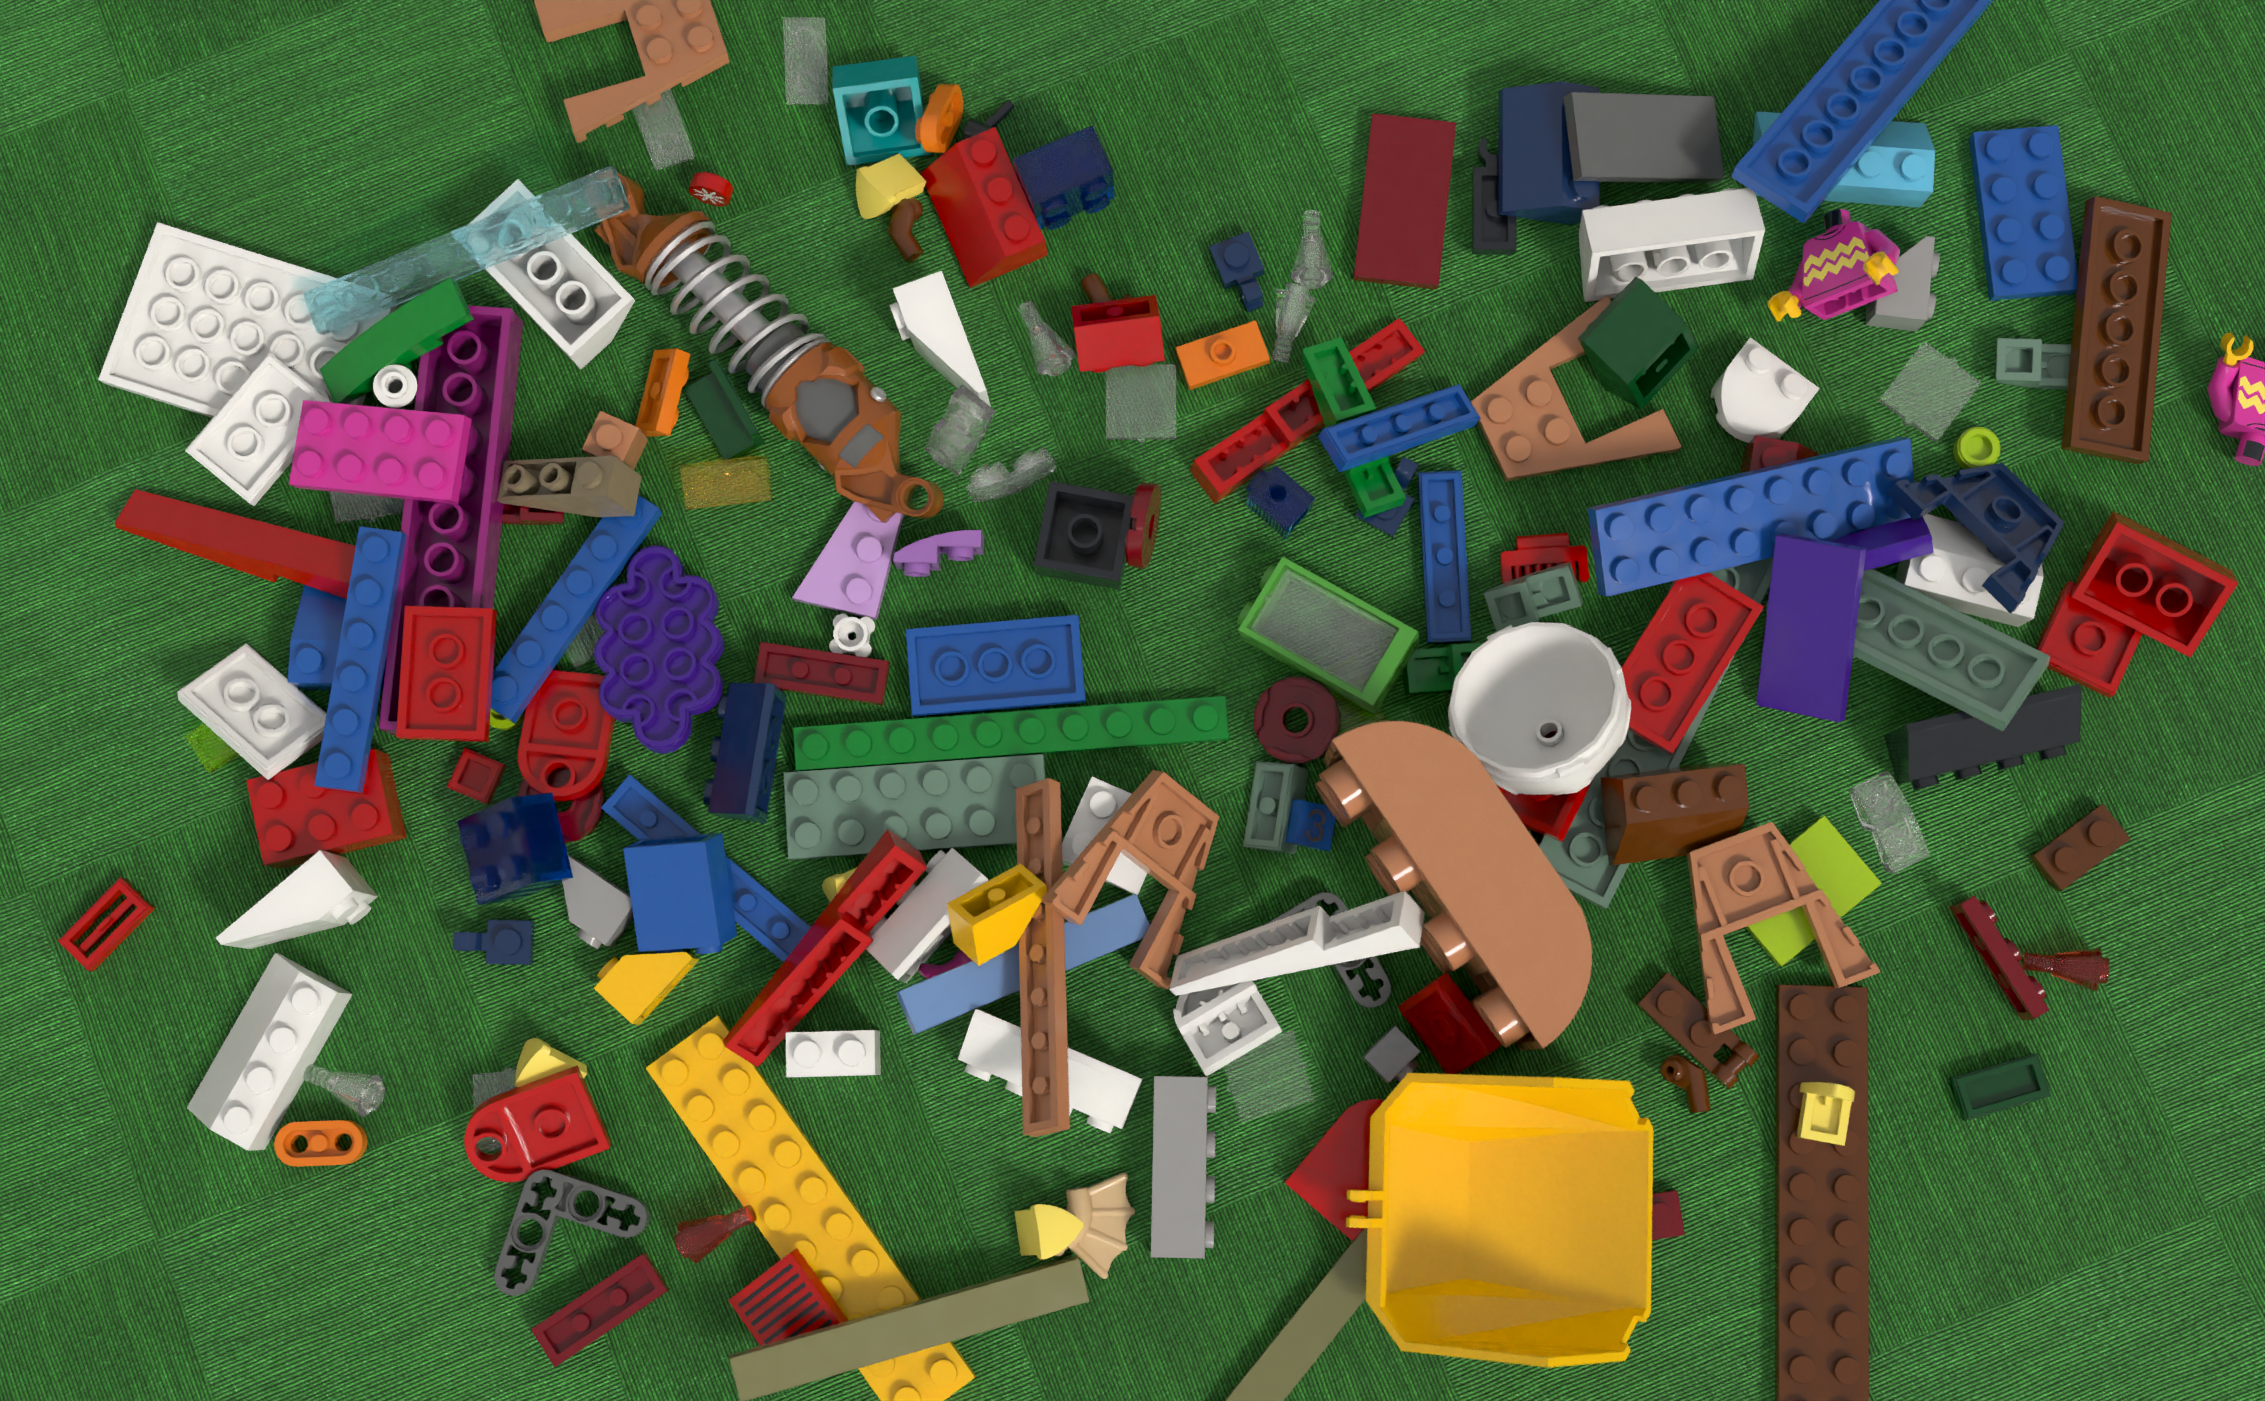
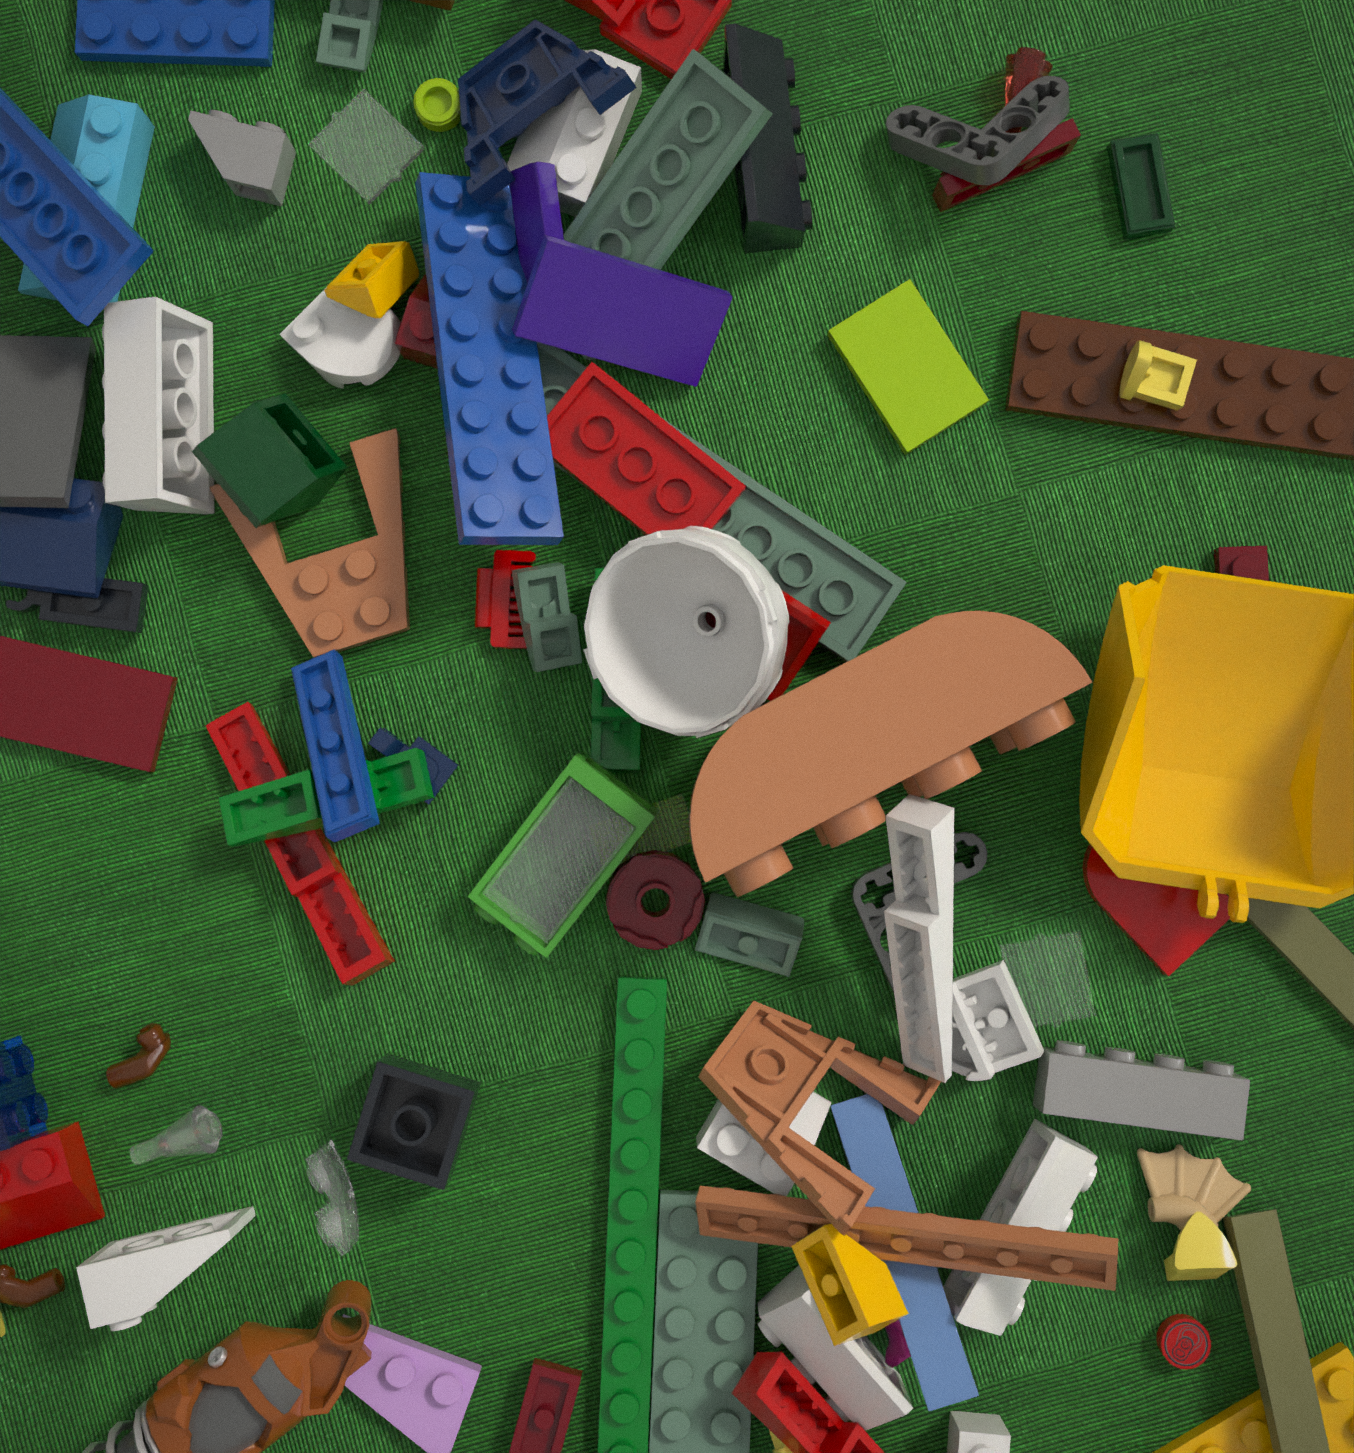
camera: 90 degrees left, 5 degrees up
white plate [829,614,875,658] -> none
medium lavender slope [894,530,984,577] -> none
blue plate [906,615,1086,717] -> none
clear slope [925,384,996,476] -> none
red brick [1071,295,1165,372] -> none
clear piece [1106,364,1176,444] -> none
dark red tile [1125,482,1161,569] -> none
orange plate [1175,320,1270,390] -> none
dark blue plate [1209,231,1264,313] -> none
clear blue brick [1246,465,1315,538] -> none
clear cone [1271,283,1317,364] -> none
blue tile [1286,800,1335,851] -> none
clear cone [1291,210,1333,289] -> none
flat silver plate [1361,1026,1421,1083] -> none
red plate [1398,972,1501,1074] -> none
blue tile [1417,471,1471,644] -> none
reddish brown slope [1600,762,1749,865] -> none
reddish brown plate [1635,972,1759,1090] -> none
reddish brown arm [1660,1055,1711,1113] -> none
nougat wing [1687,822,1881,1035] -> none
dark pink torso [1767,209,1900,322] -> none
clear slope [1849,771,1930,874] -> none
reddish brown plate [2029,804,2130,892] -> none
none -> yellow slope [324,241,419,319]
none -> dark grey beam [886,76,1070,185]
none -> red tile [1156,1314,1211,1369]

